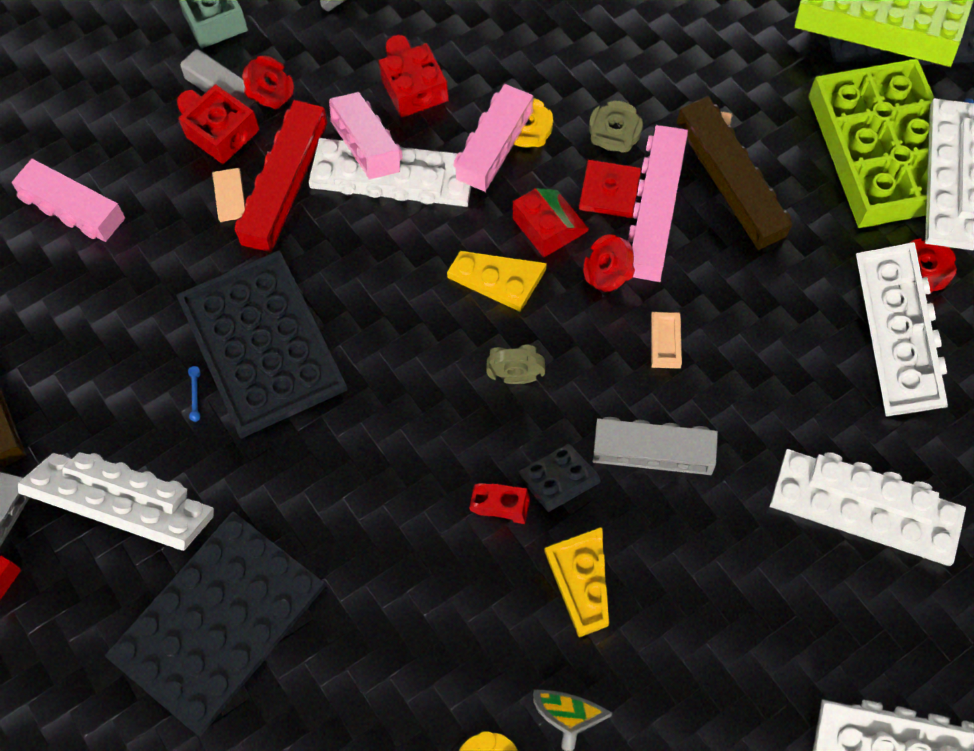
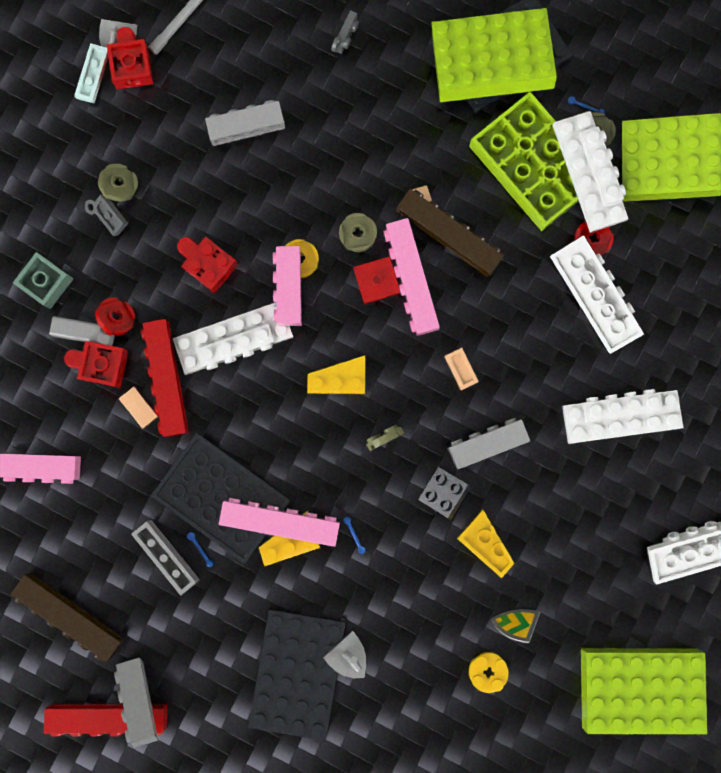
camera: 30 degrees left, 20 degrees up
white plate [18,452,214,551] -> none
bright pink brick [329,92,403,180] -> none
red leg [469,483,530,524] -> none
red slope [513,188,589,258] -> none
red plate [584,234,635,292] -> none
none -> light grey brick [131,520,200,595]
none -> bright pink brick [219,498,340,547]
none -> yellow wing [259,511,320,566]
none -> light grey shield [323,631,366,678]
none -> blue hinge [343,517,365,554]

